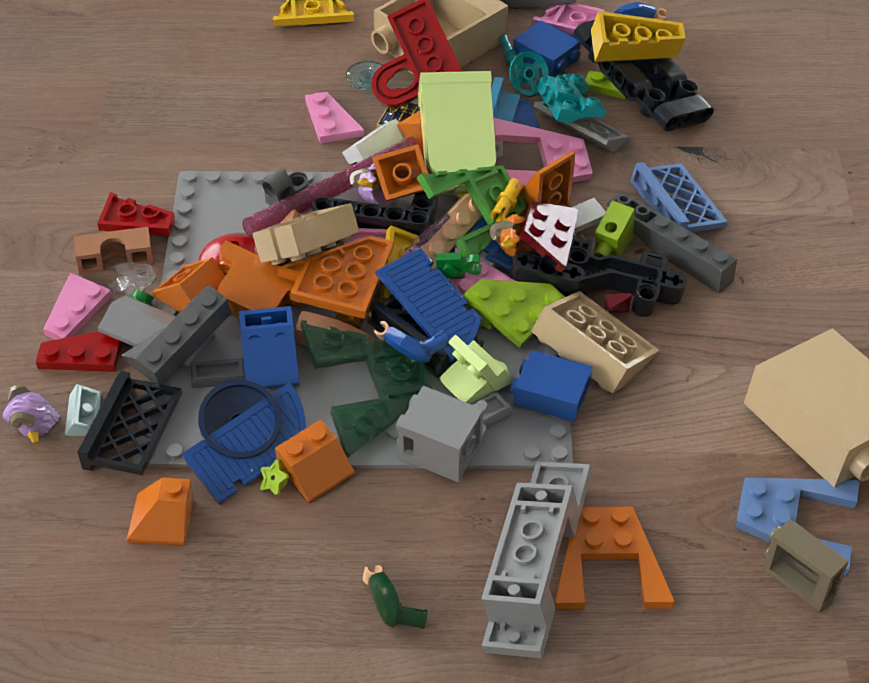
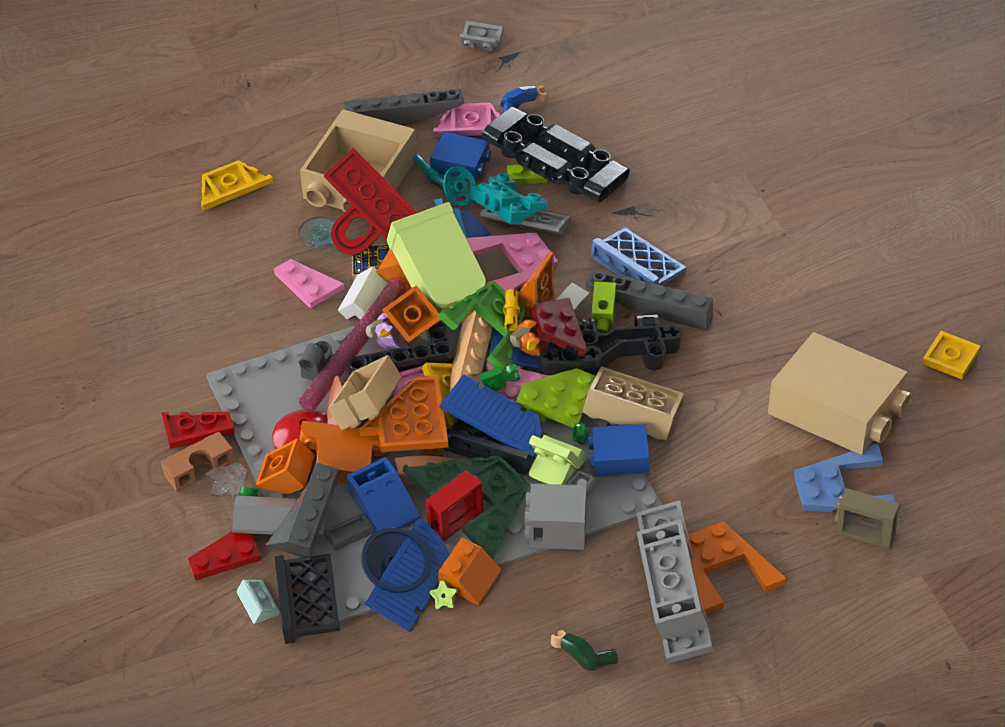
camera: 20 degrees left, 0 degrees up
lavender hair [2,384,60,443] -> none
bright pink wing [43,273,112,340] -> none
orange slope [127,478,194,546] -> none
blue arm [374,321,450,363] -> none
piece [403,213,450,255] -> none
yellow wedge [591,11,686,62] -> none
dark red slope [604,293,631,313] -> none
none -> red window [426,470,484,541]
none -> green plate [573,422,590,444]

